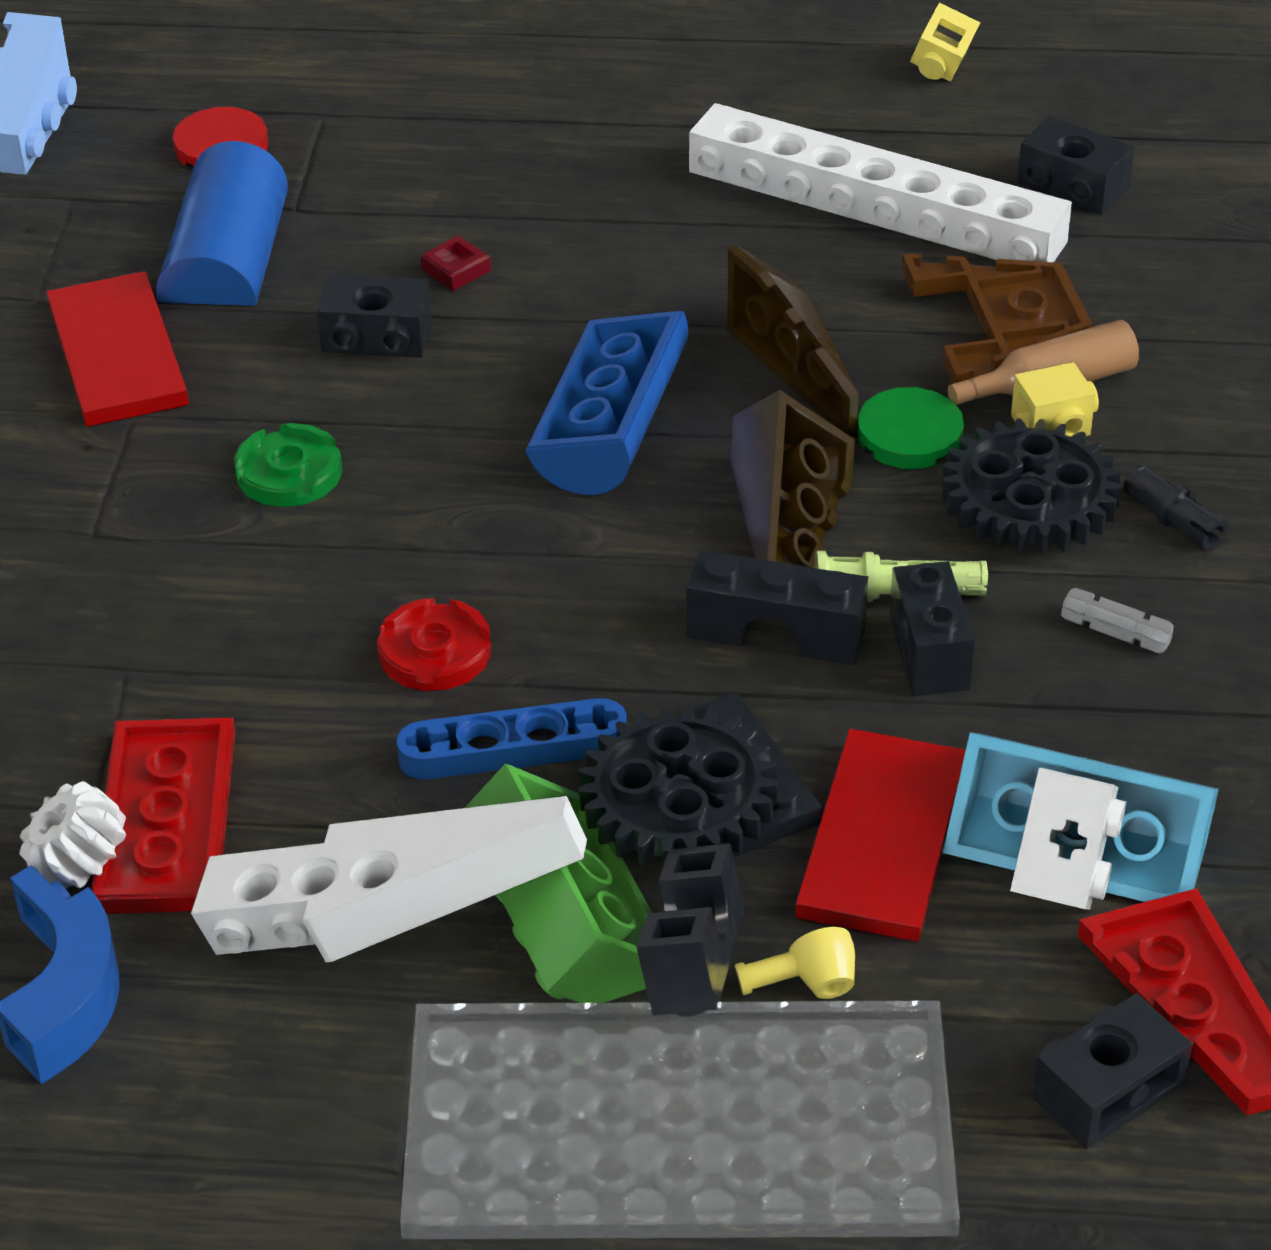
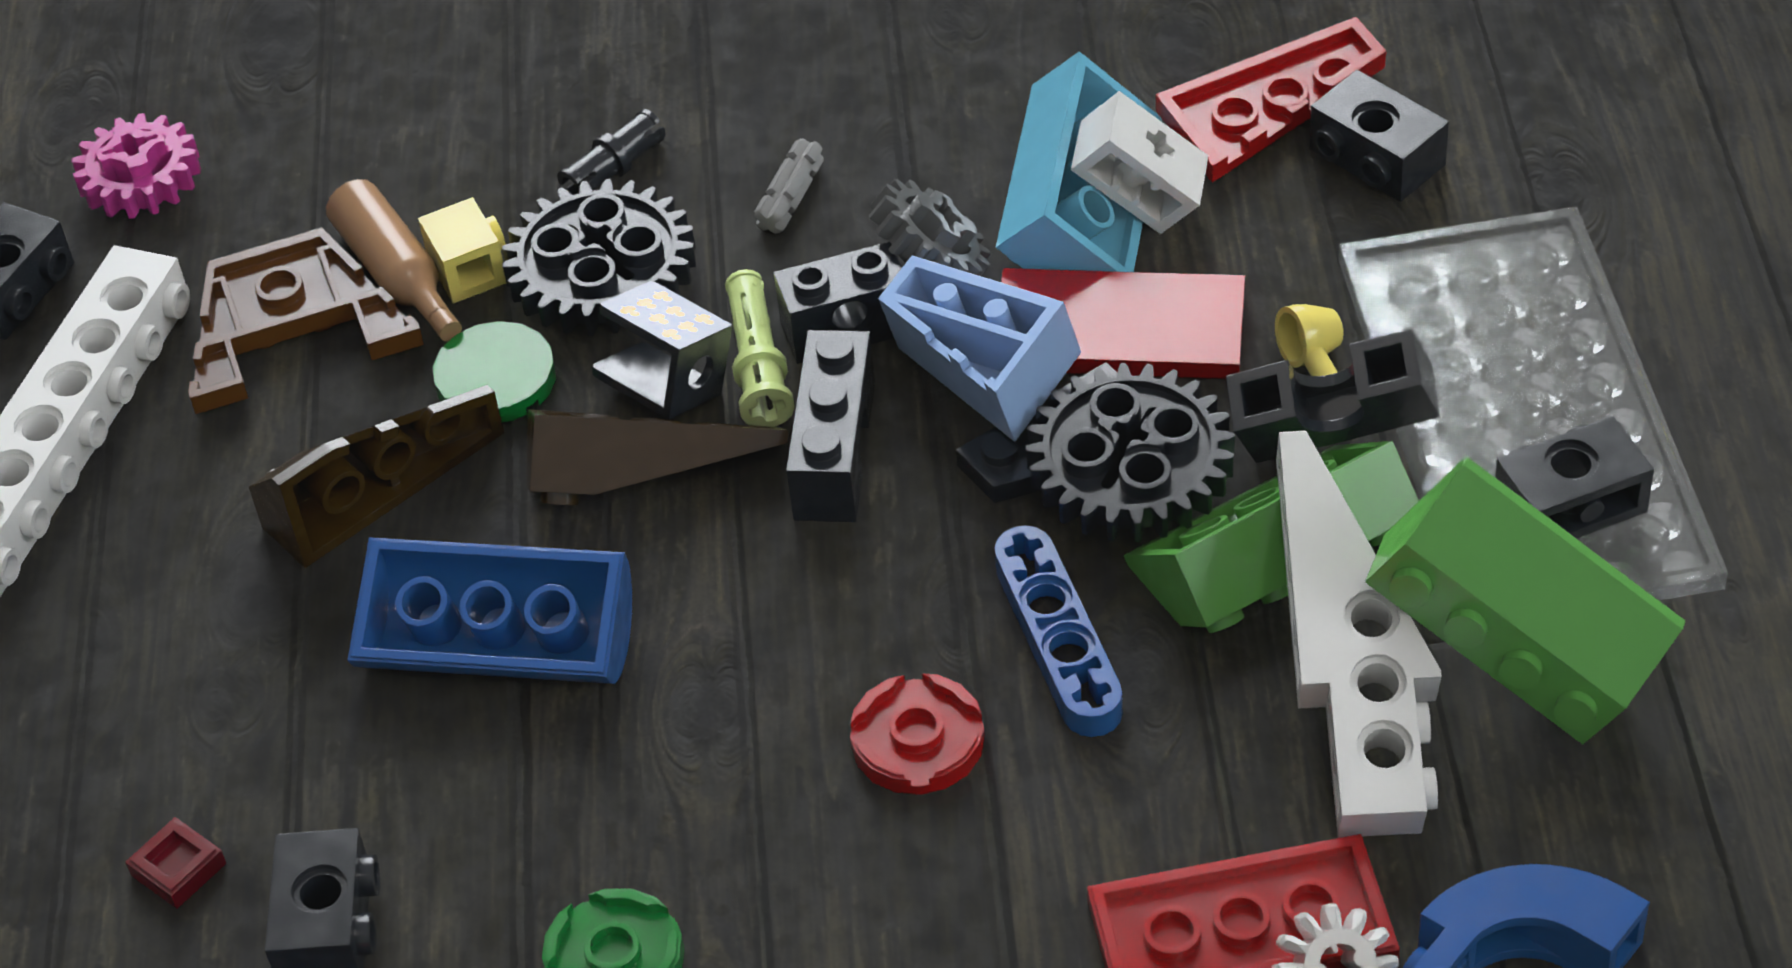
camera: 95 degrees left, 5 degrees up
none -> dark pink gear [72,113,201,219]
none -> black piece [592,281,732,420]
none -> dark grey gear [869,179,991,276]
none -> light blue wedge [878,255,1081,442]
none -> bright green slope [1365,456,1685,744]
none -> black brick [1495,416,1654,539]

